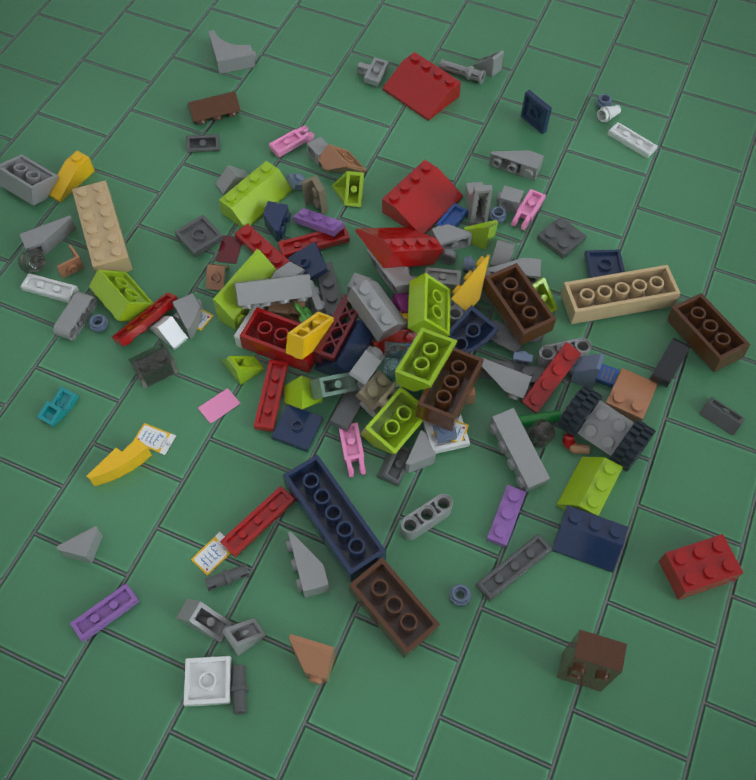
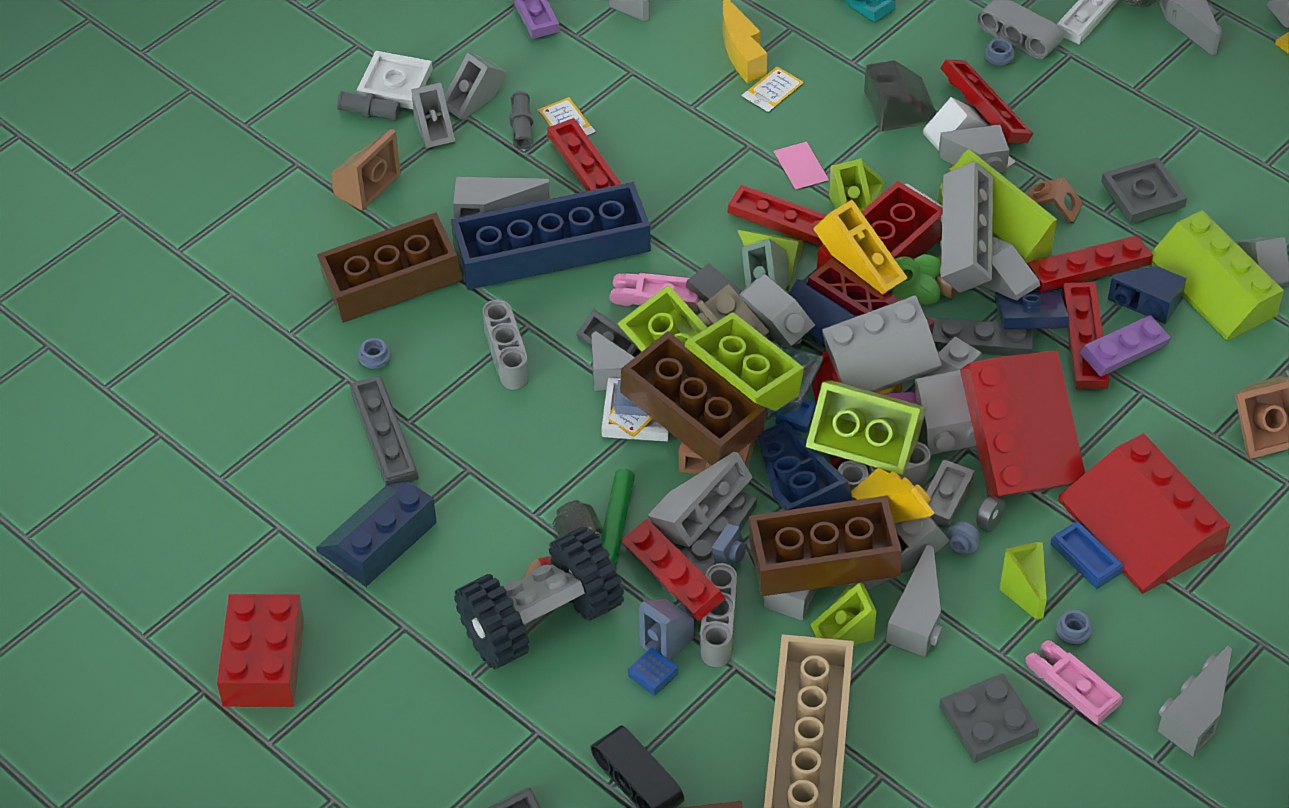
camera: 110 degrees right, 10 degrees down
nougat bracket [57,245,84,278] -> none
tan brick [72,180,133,273] -> none
lime slope [89,269,154,322] -> none
dark red sticker [216,235,242,264] -> none
dark blue plate [271,404,323,452] -> none
sand blue plate [286,173,306,190] -> none
dark tan bracket [301,175,328,214] -> none
light grey plate [307,280,326,314] -> none
lime slope [332,171,364,207] -> none
light grey slope [431,224,472,251] -> none
light grey arch [465,182,493,226] -> none
medium lavender plate [486,485,526,548] -> none
light grey brick [489,408,550,492] -> none
light grey slope [490,238,517,267] -> none
light grey brick [496,186,524,214] -> none
lime slope [556,456,623,516] -> none
reddish brown brick [557,630,627,692] -> none
dark blue plate [584,249,625,278] -> none
nougat slope [605,368,658,423] -> none

